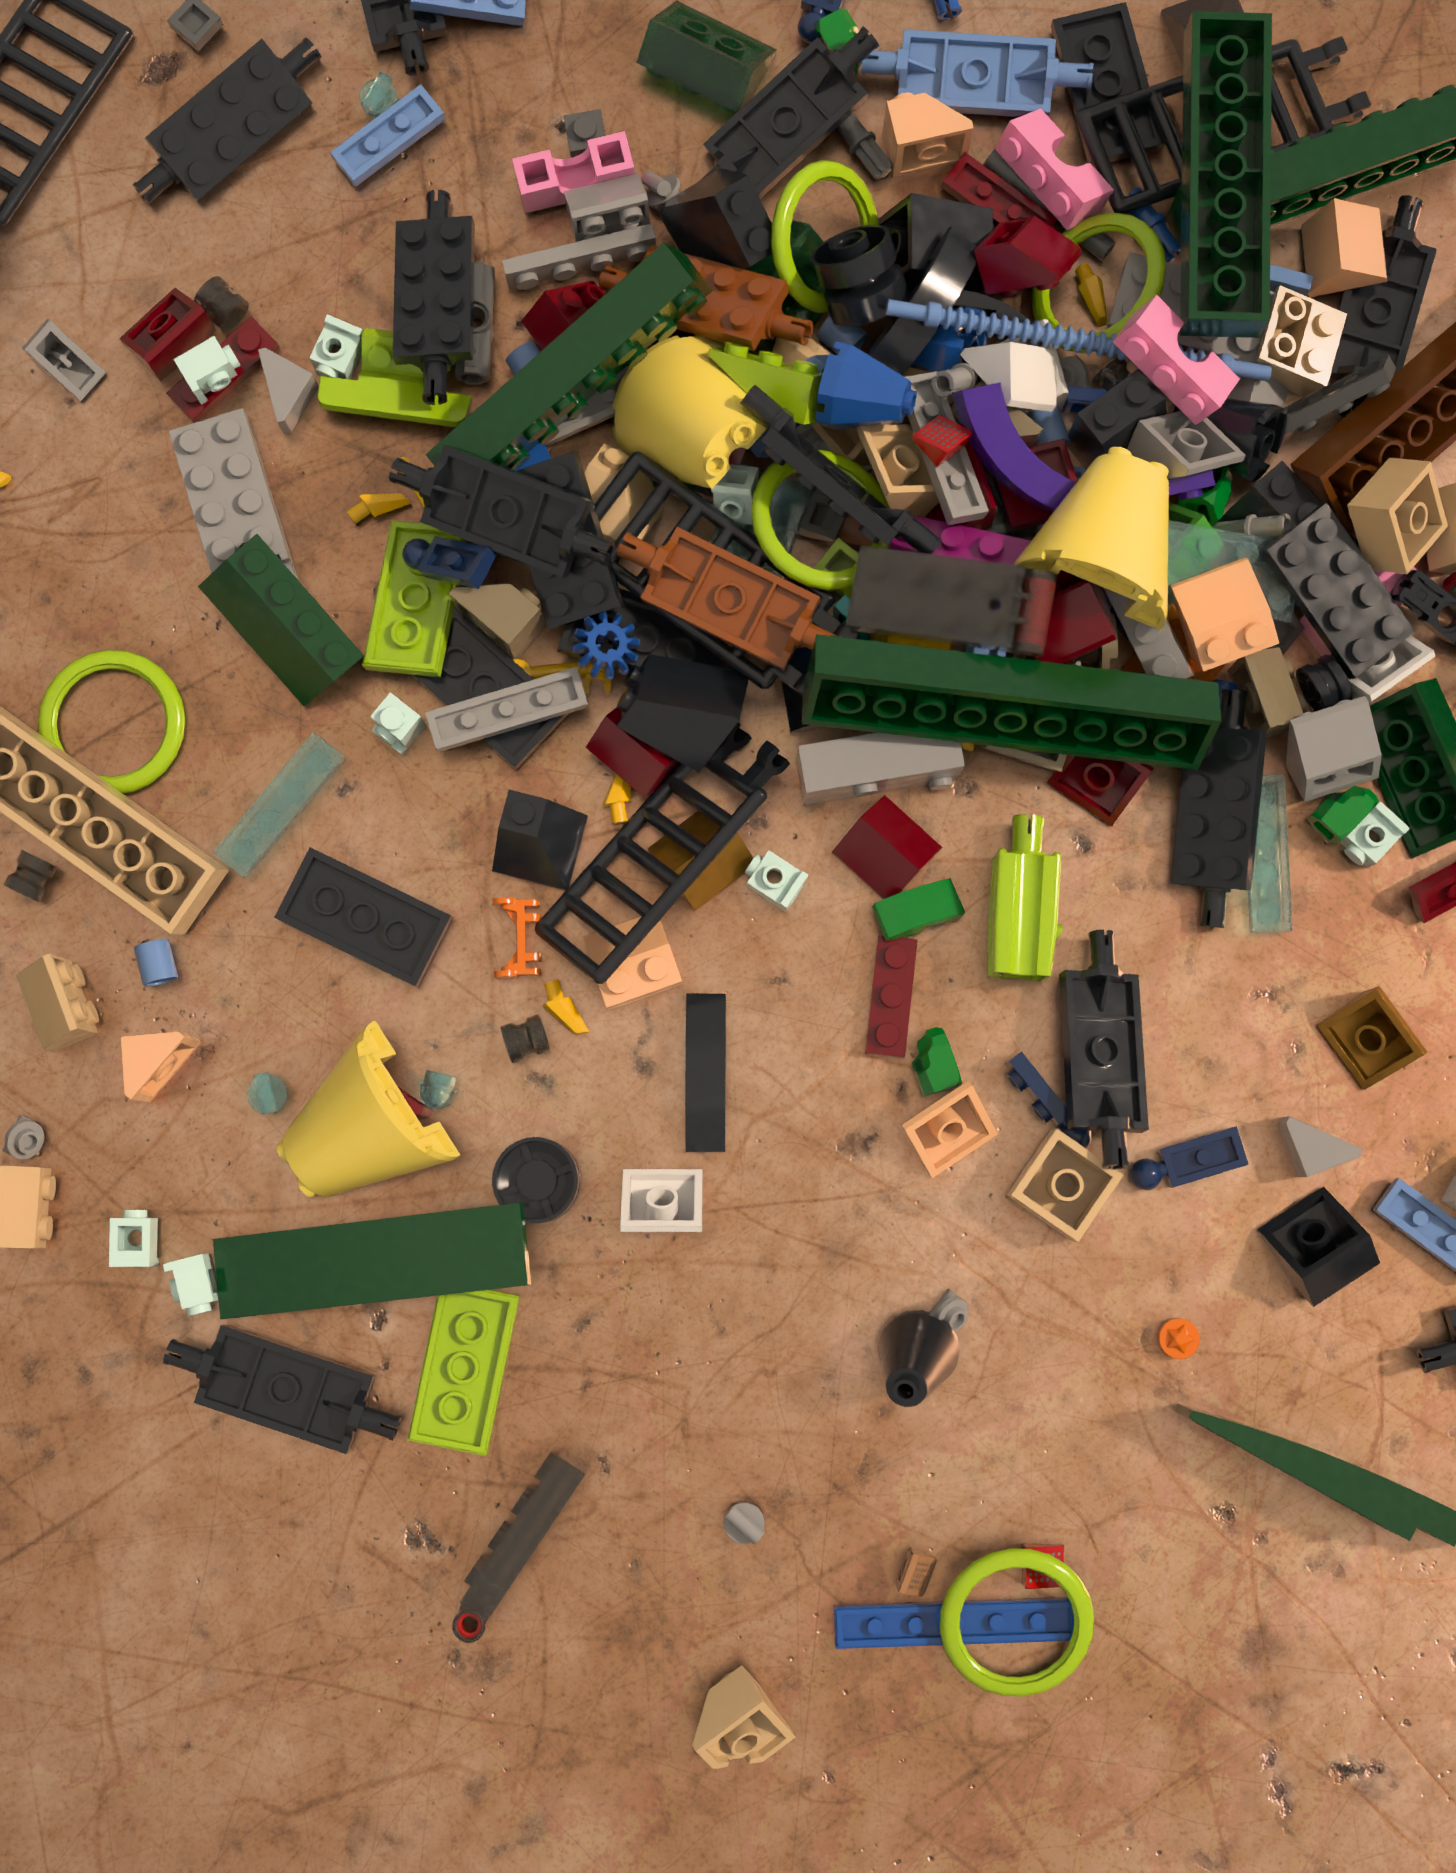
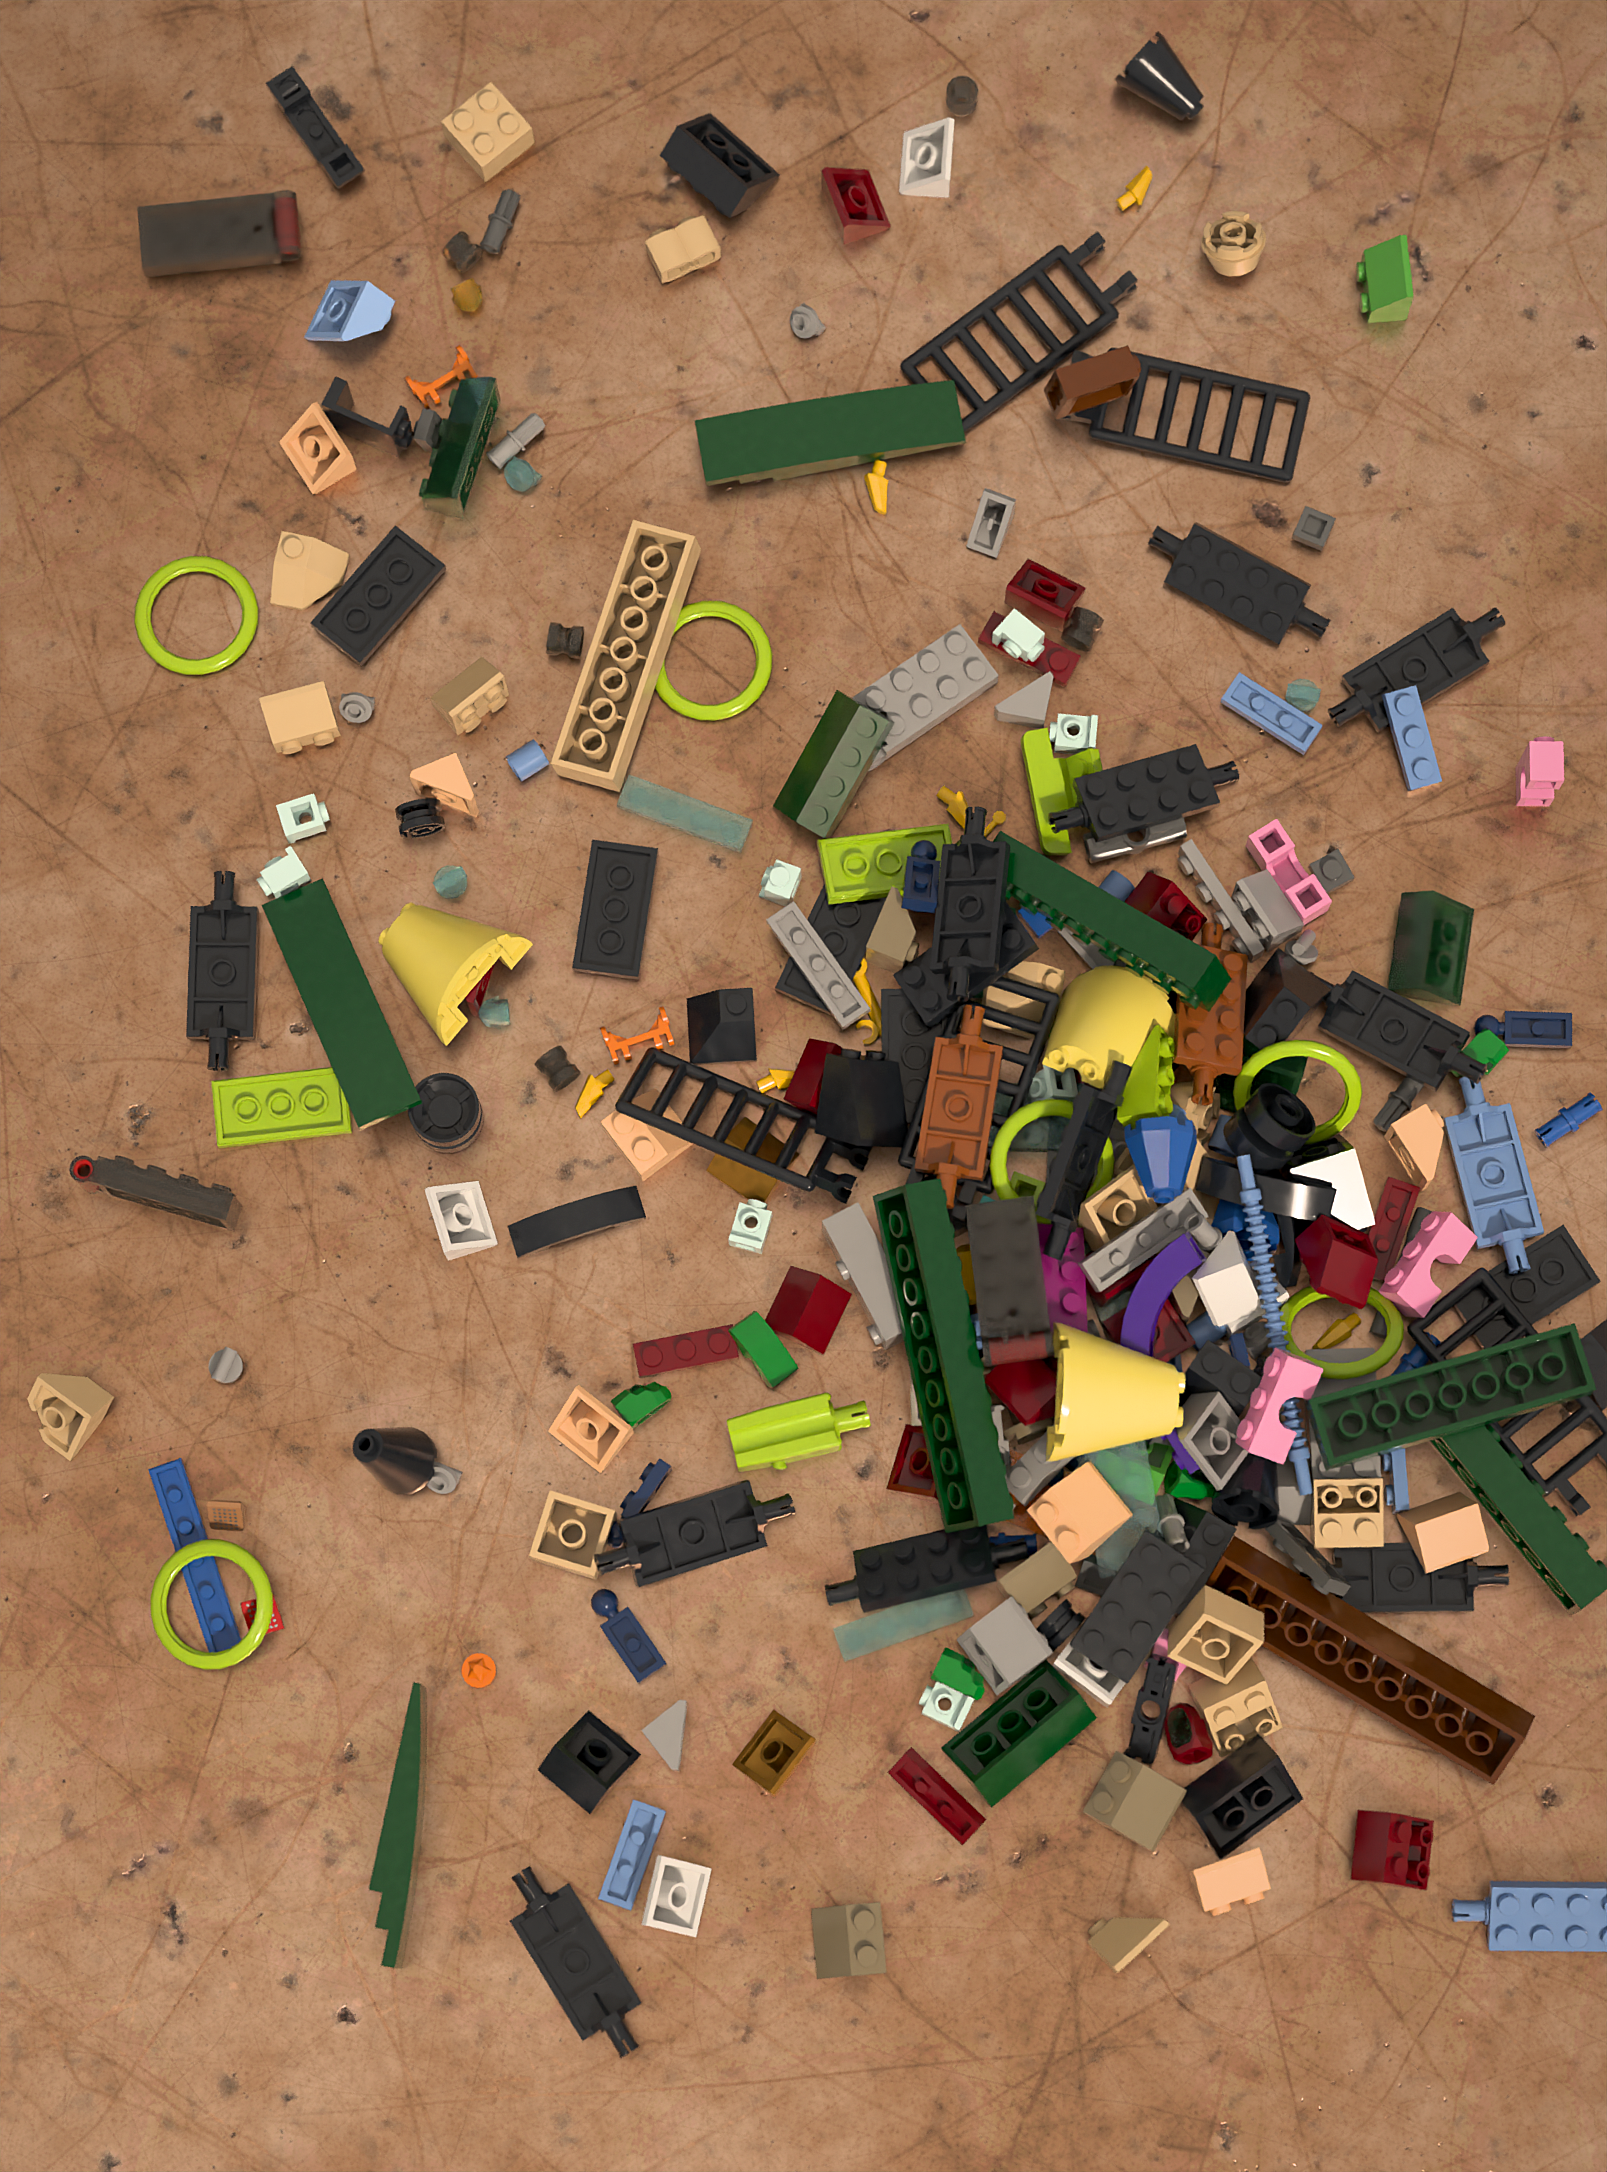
camera: 75 degrees right, 5 degrees down
blue gear [572,612,640,680] -> none
red slope [911,415,973,467] -> none
none -> black wheel [395,798,445,838]

